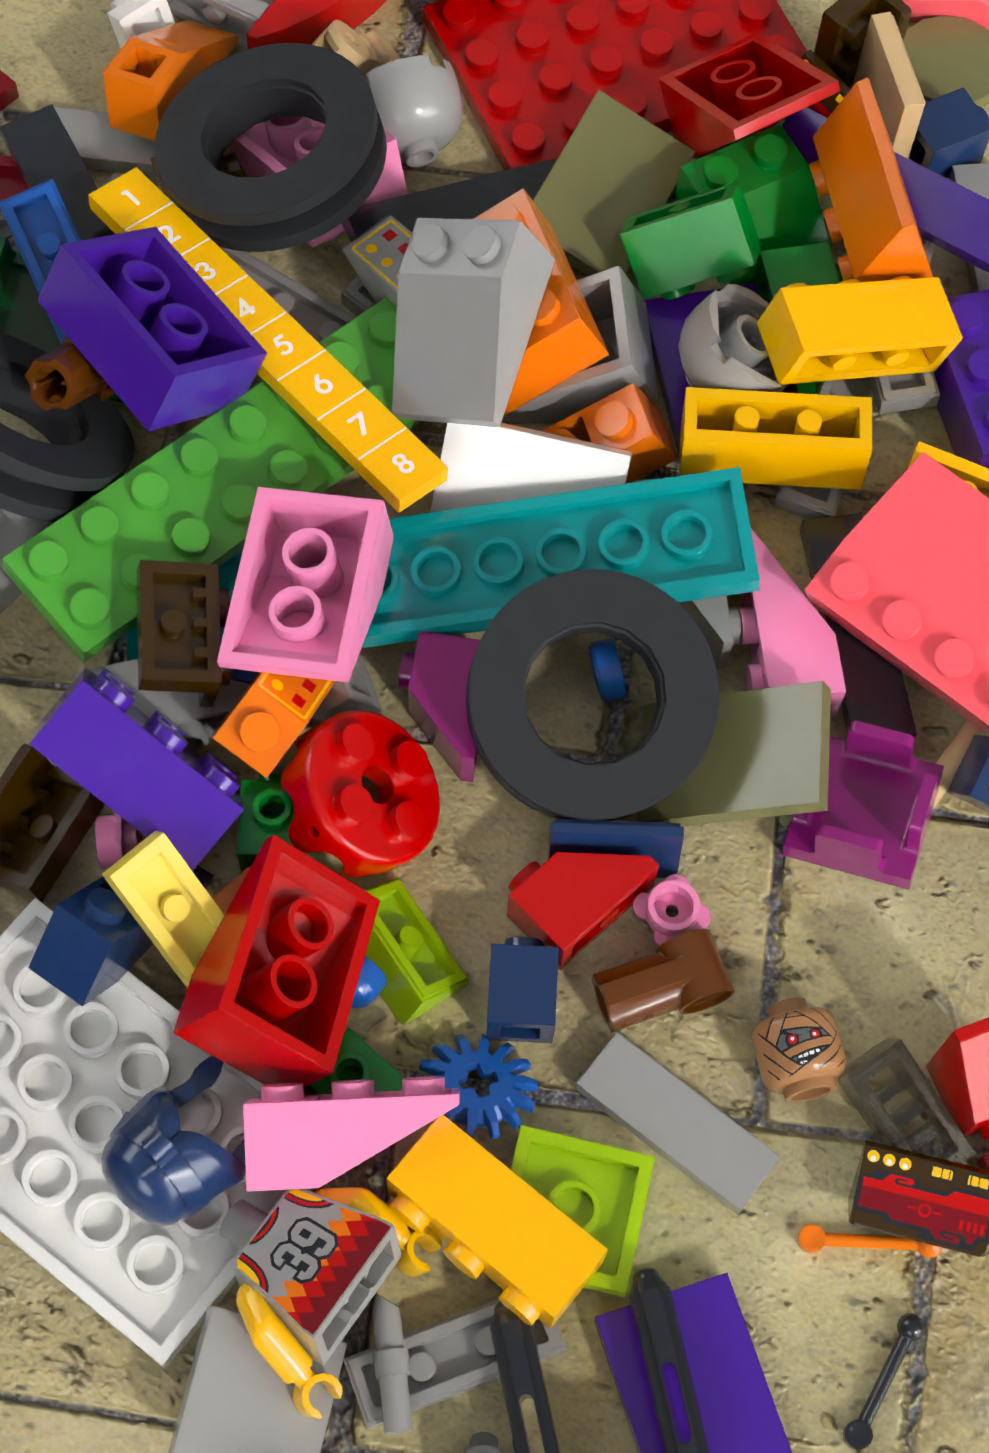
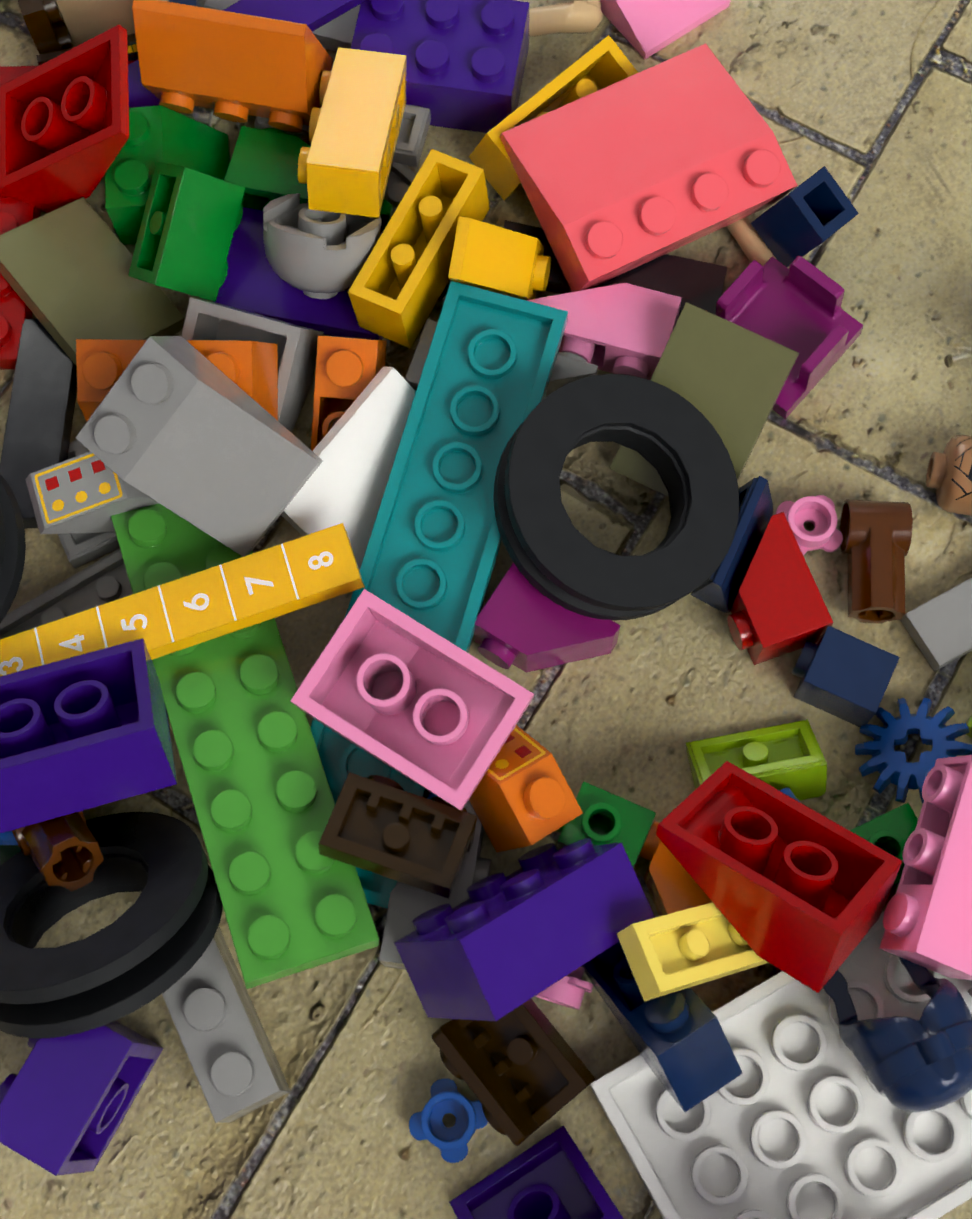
camera: 60 degrees left, 5 degrees up
red plate [281,710,441,877] -> none
blue tile [588,637,627,703] -> none
none -> yellow slope [448,216,551,300]

